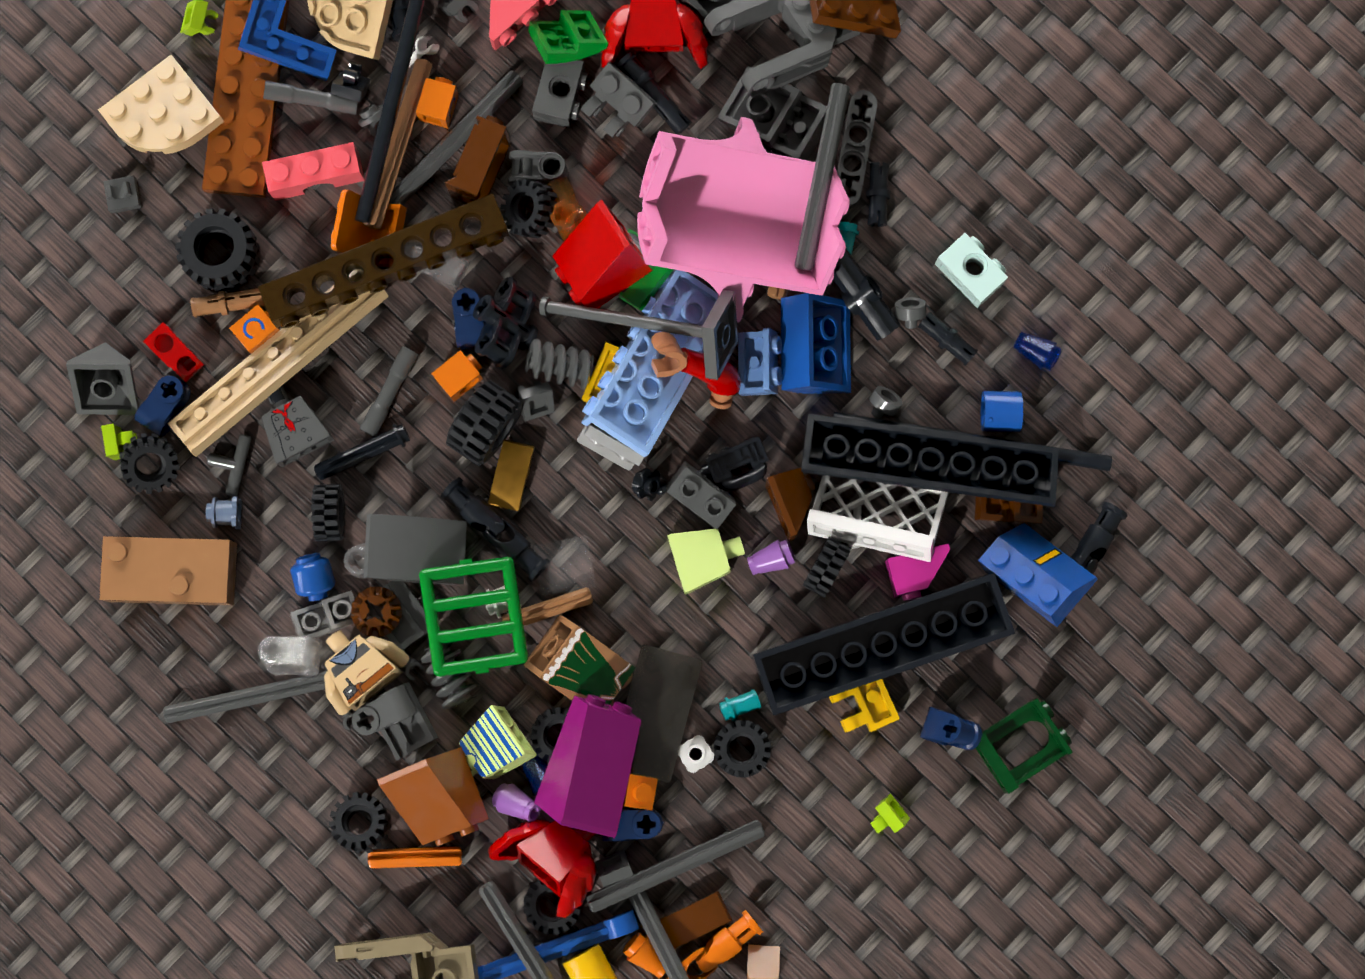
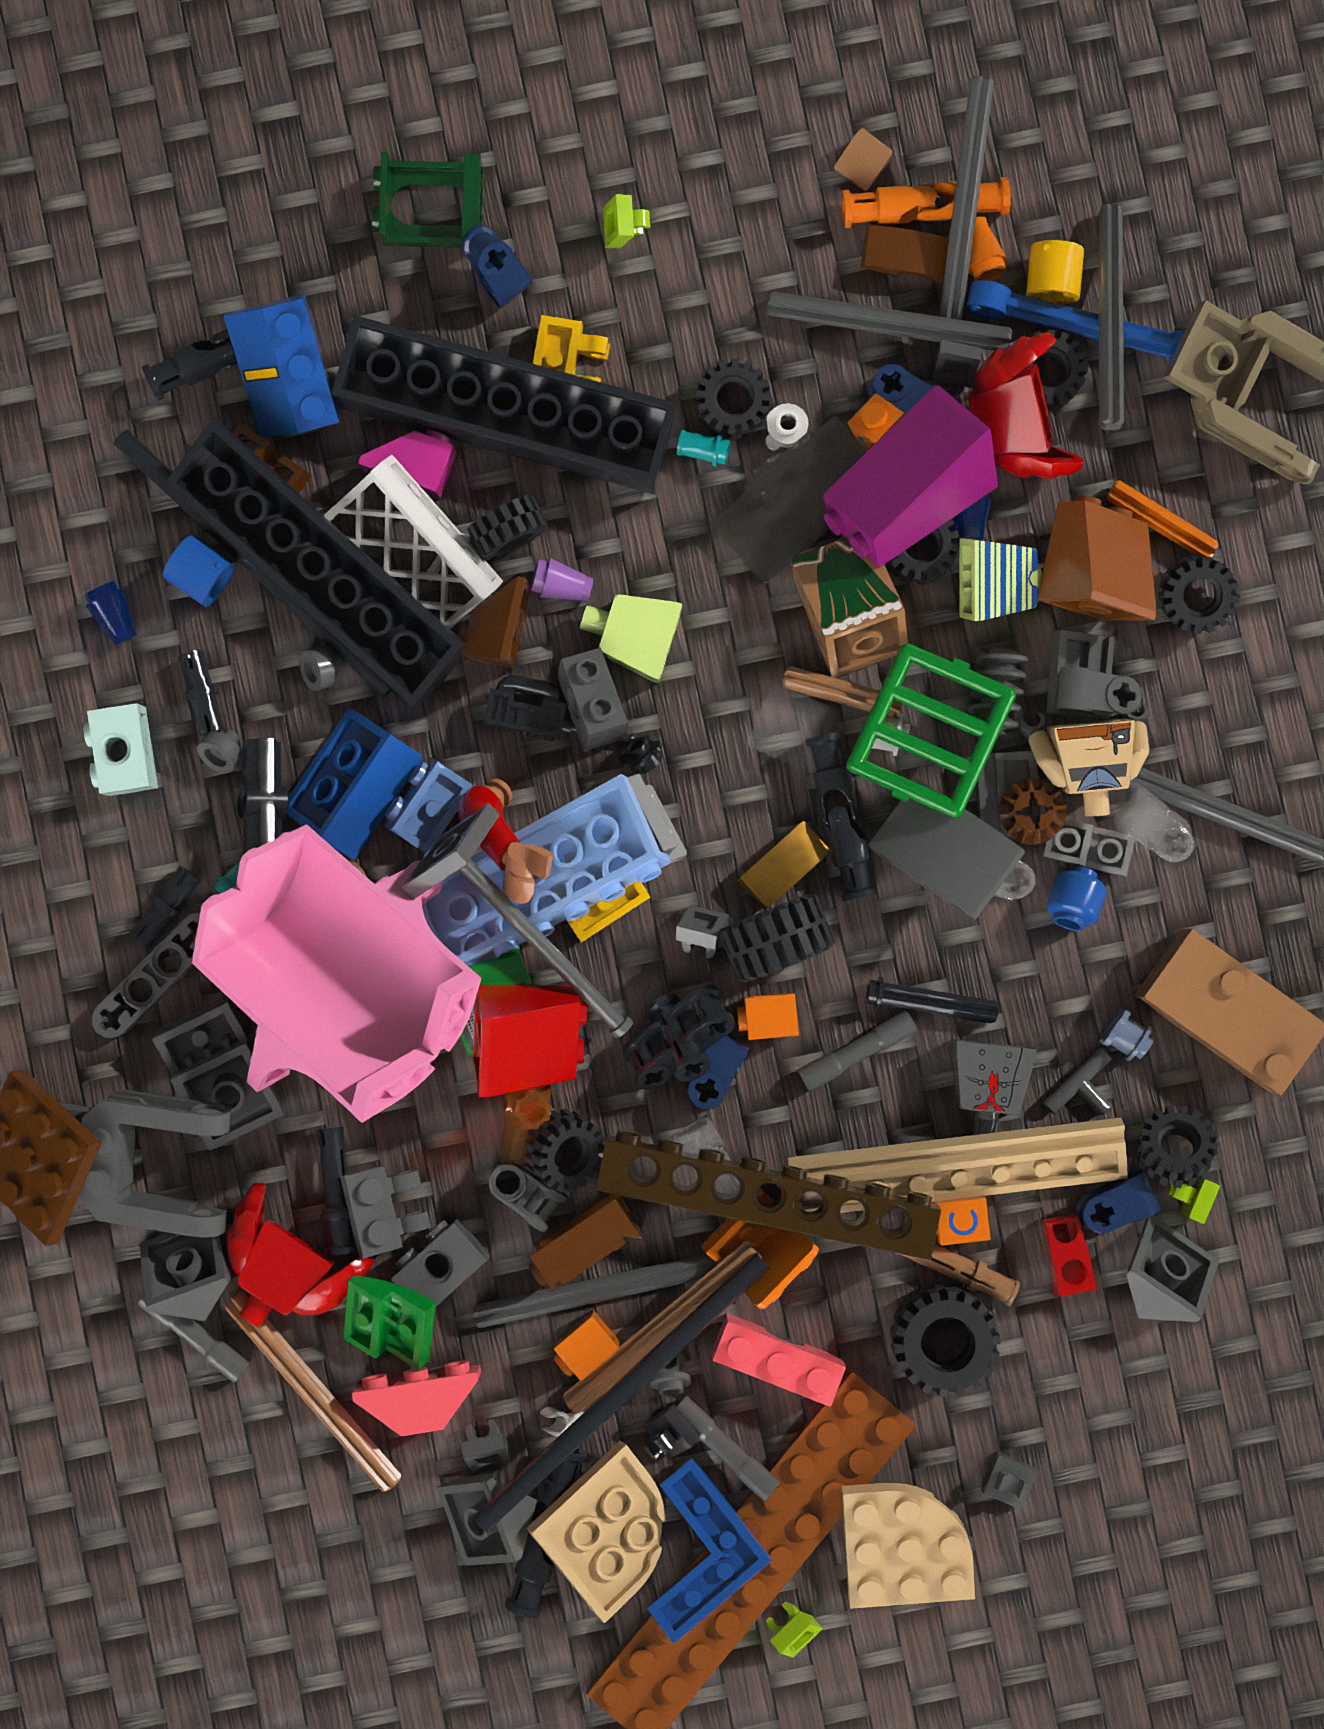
camera: 145 degrees left, 5 degrees up
black tyre [311,484,345,541] -> none
medium lavender cone [492,783,541,822] -> none
dark grey piece [525,339,594,390] -> none
dark grey axle [795,83,850,271] -> none

